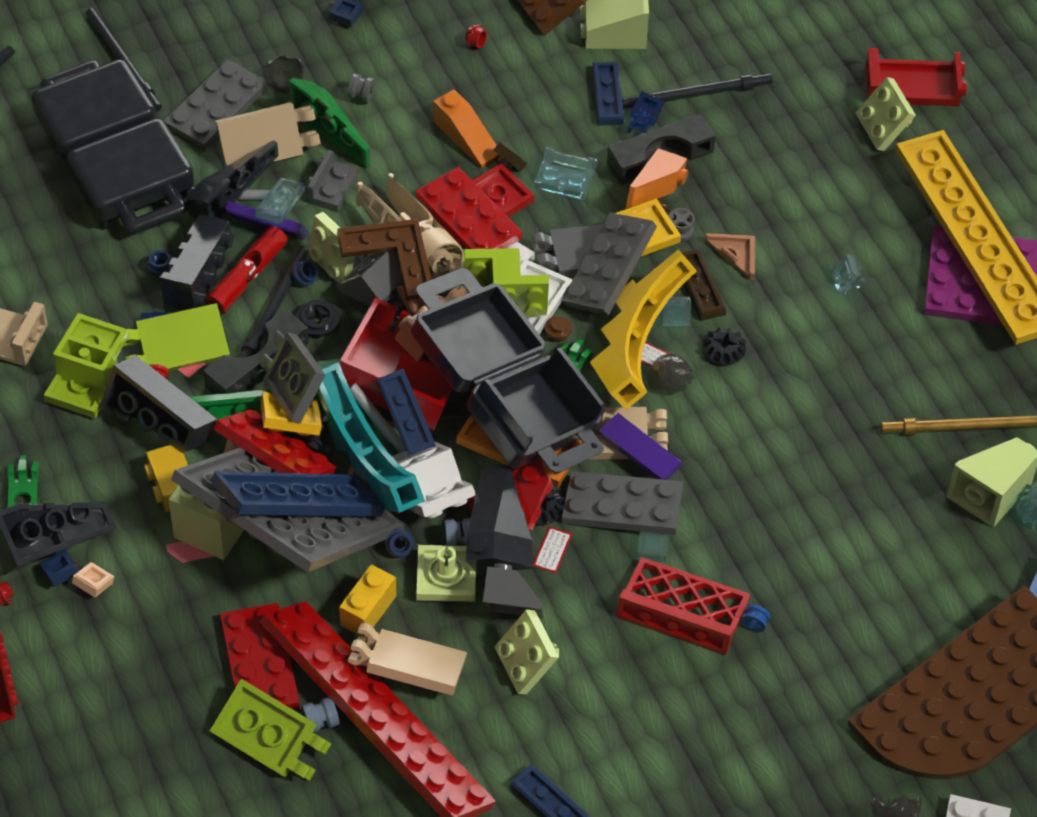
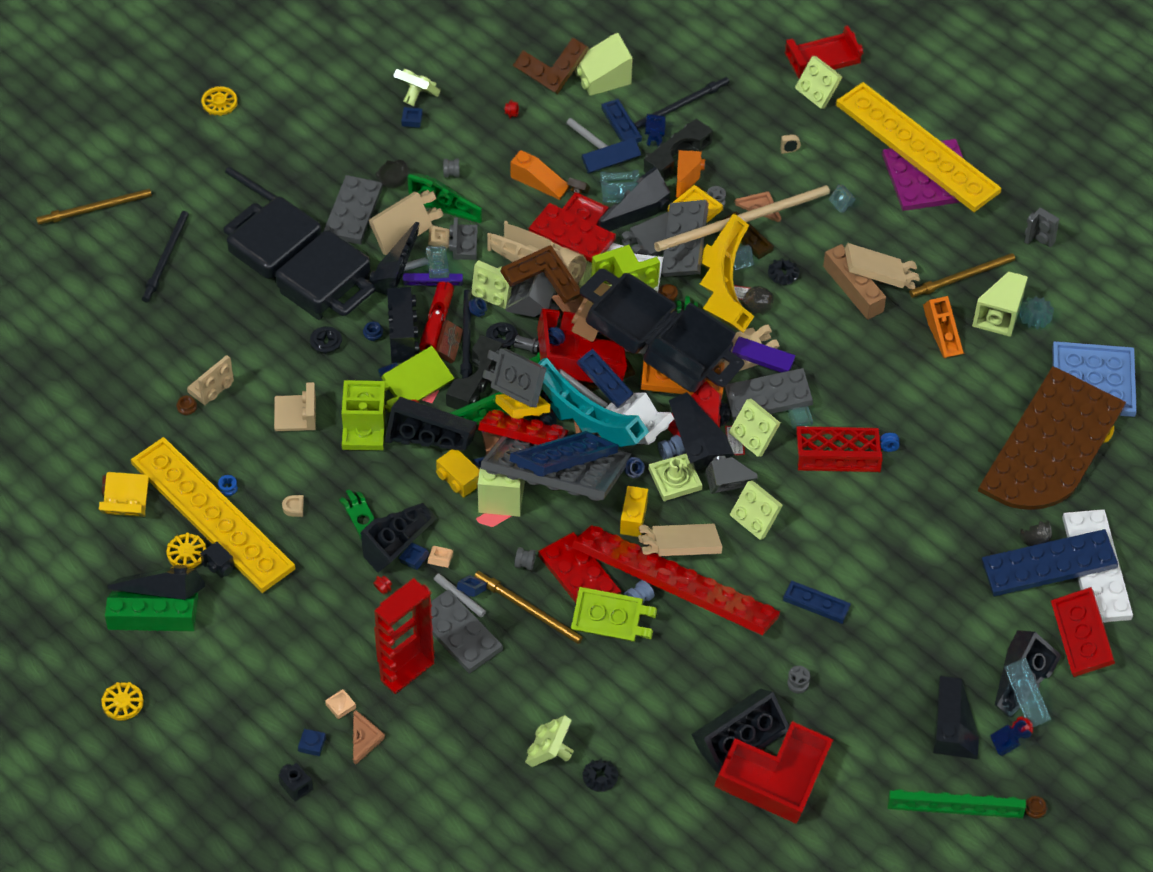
camera: 20 degrees left, 0 degrees up
none -> black gear [310,326,342,355]
none -> tan tile [429,225,450,249]
none -> dark grey plate [431,589,503,674]
none -> light grey piece [434,574,486,618]
none -> copper tile [436,320,463,363]
none -> dark blue plate [457,575,487,597]
none -> pearl gold bar [474,571,583,644]
none -> dark grey pin [514,335,539,354]
none -> dark grey wheel [515,547,536,571]
none -> dark blue plate [548,327,566,346]
none -> light grey piece [567,118,607,149]
none -> dark blue tile [581,138,641,174]
none -> black wedge [599,167,670,231]
none -> tan piece [654,185,830,252]
none -> yellowish green plate [728,399,781,457]
none -> tan tile [780,135,801,154]
none -> medium nougat brick [823,244,886,320]
none -> tan tile [845,243,920,289]
none -> orange slope [923,296,964,358]

